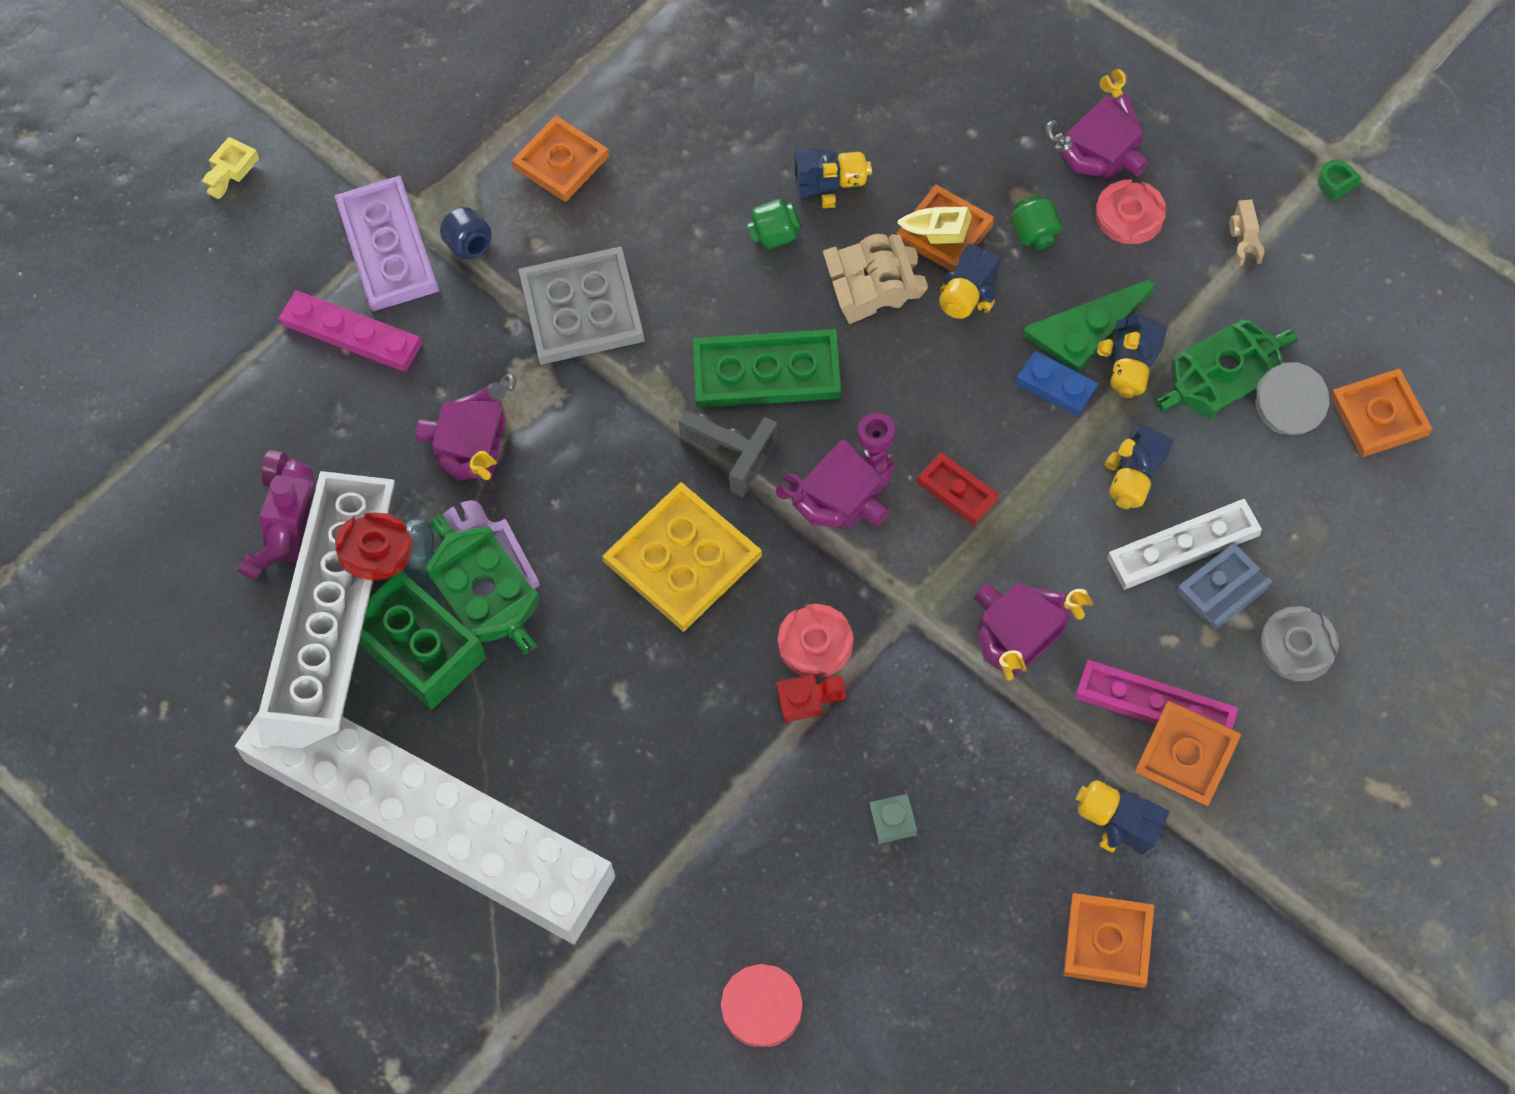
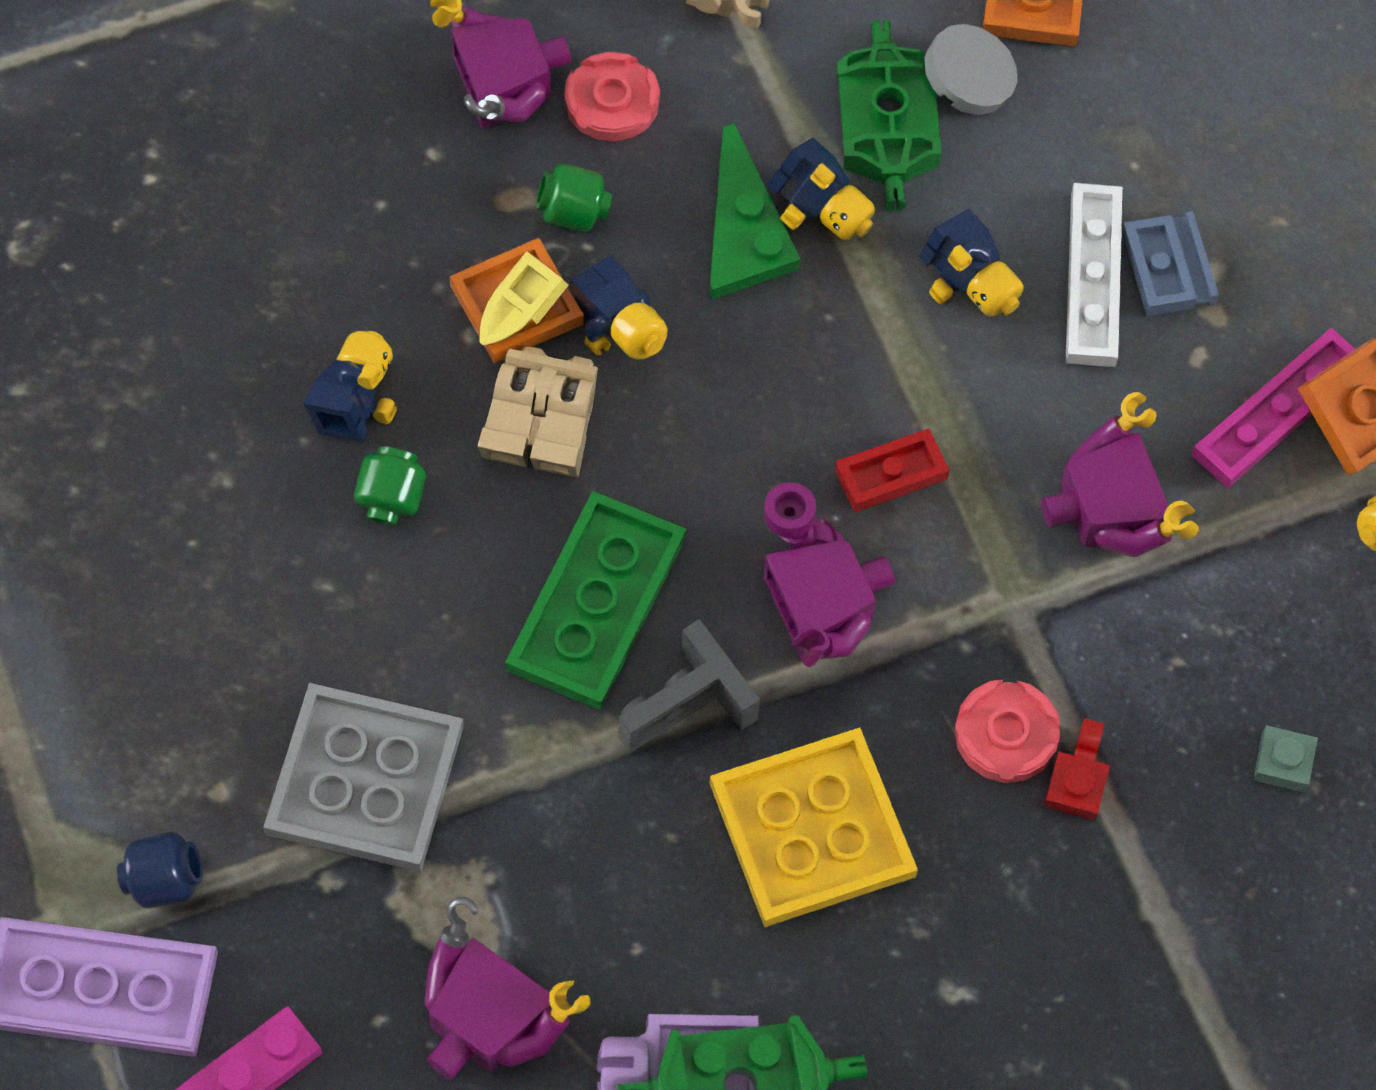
camera: 70 degrees left, 0 degrees up
orange plate [512,115,609,202] -> none
blue plate [1016,351,1099,417] -> none
light grey tile [1259,606,1339,682] -> none

